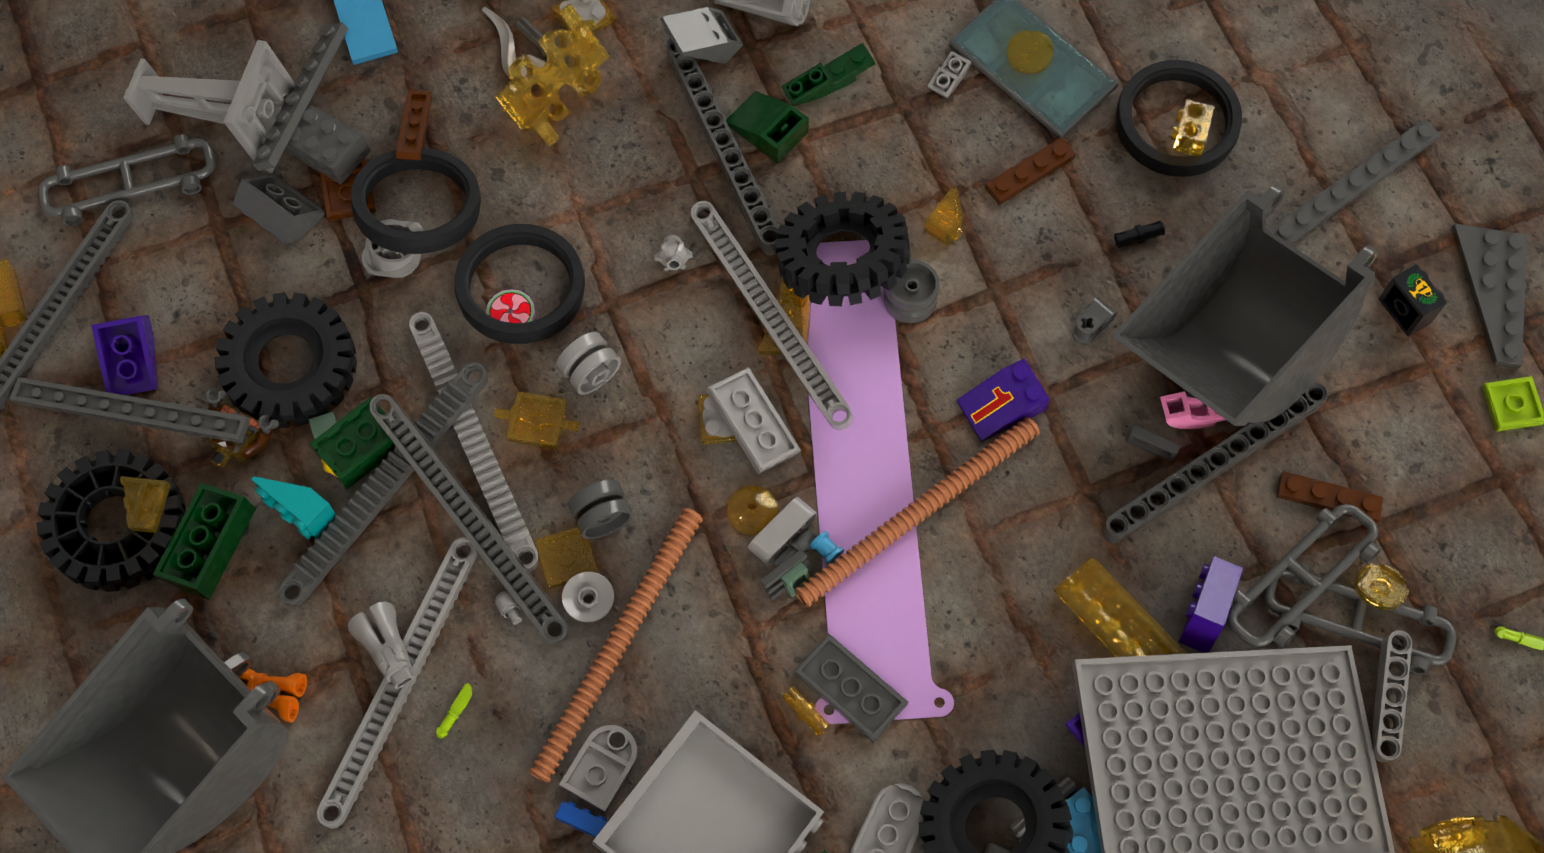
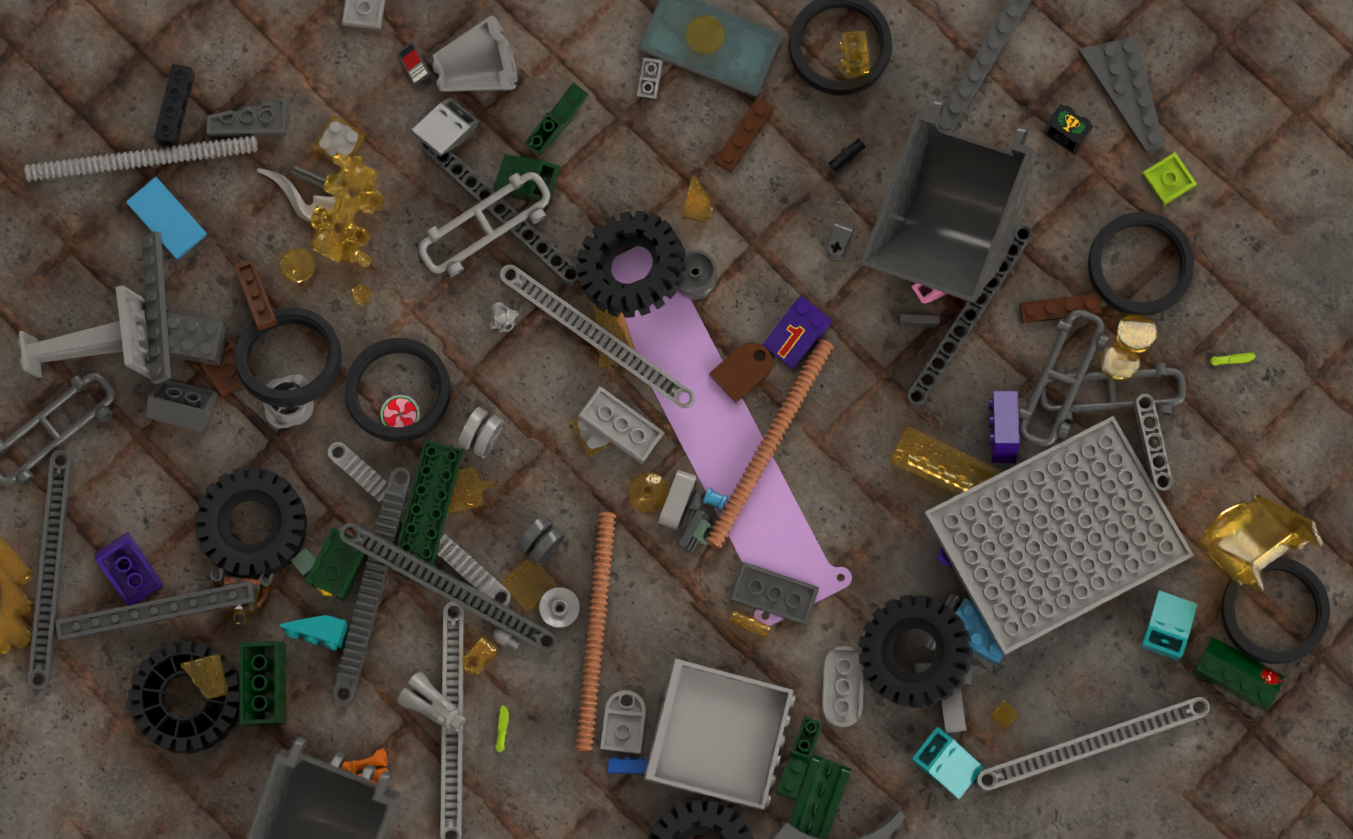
camera: 20 degrees left, 10 degrees up
none -> clear yellow piece [280,248,316,282]
none -> clear yellow tile [352,284,372,305]
none -> dark green plate [397,440,464,566]
none -> light grey bar [419,172,550,277]
none -> clear yellow piece [463,635,500,675]
none -> reddish brown tile [709,342,772,404]
none -> black tyre [1088,212,1194,316]
none -> clear yellow tile [1117,315,1157,352]

